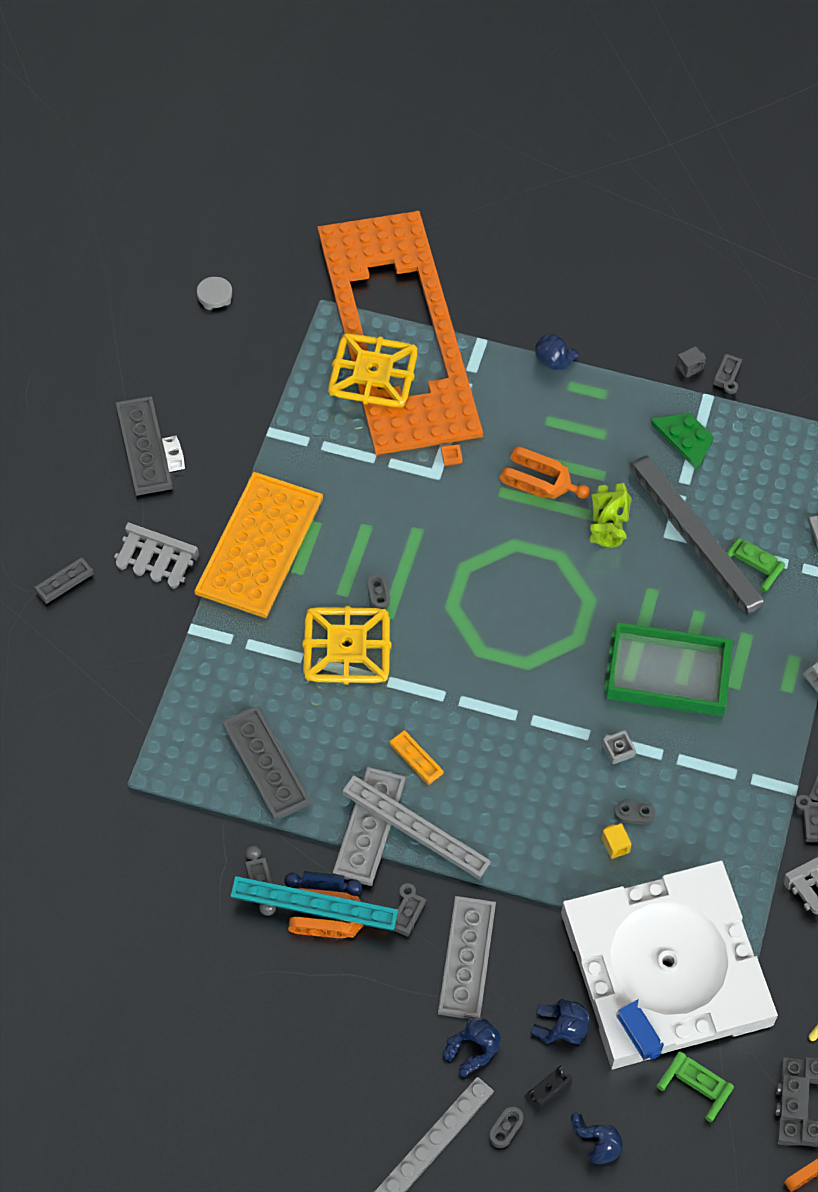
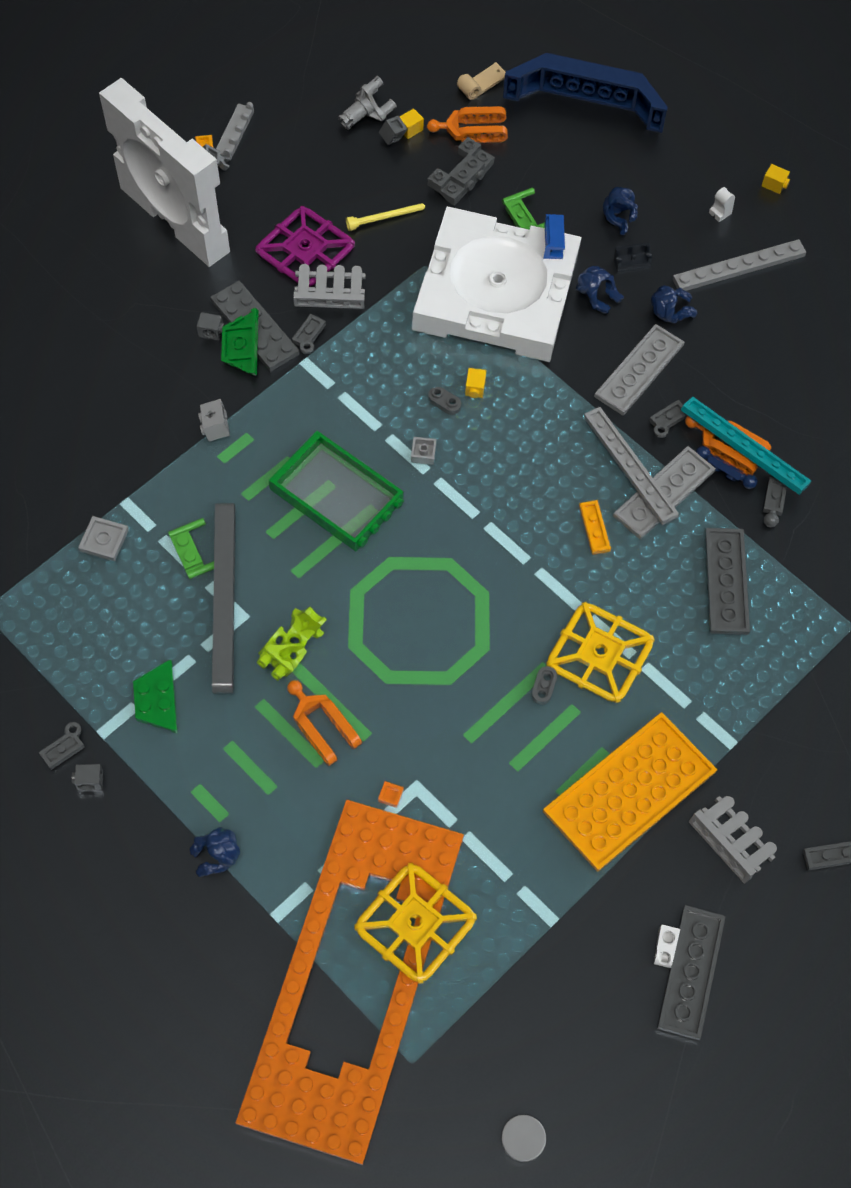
camera: 150 degrees left, 5 degrees up
dark grey plate [489,1107,523,1148] -> none

